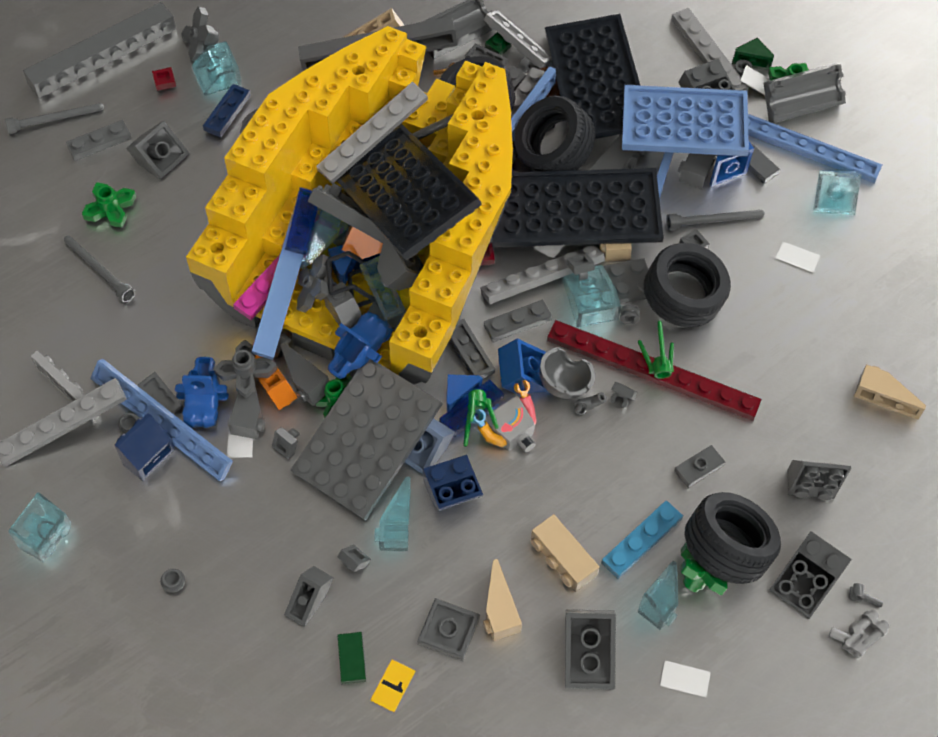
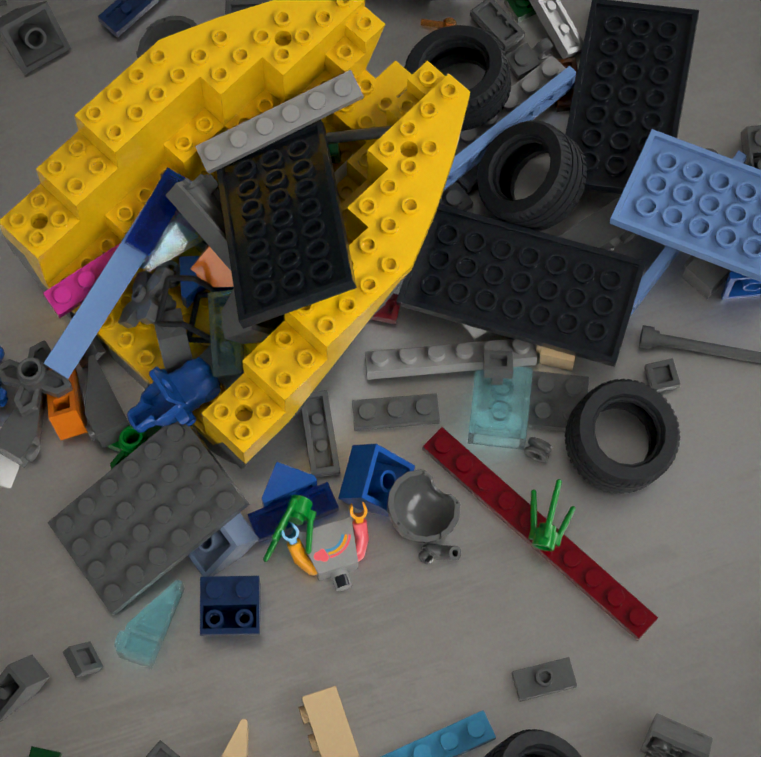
camera: 20 degrees right, 10 degrees up
dark grey tile [272,427,300,459] -> none
dark grey tile [611,382,638,408] -> none

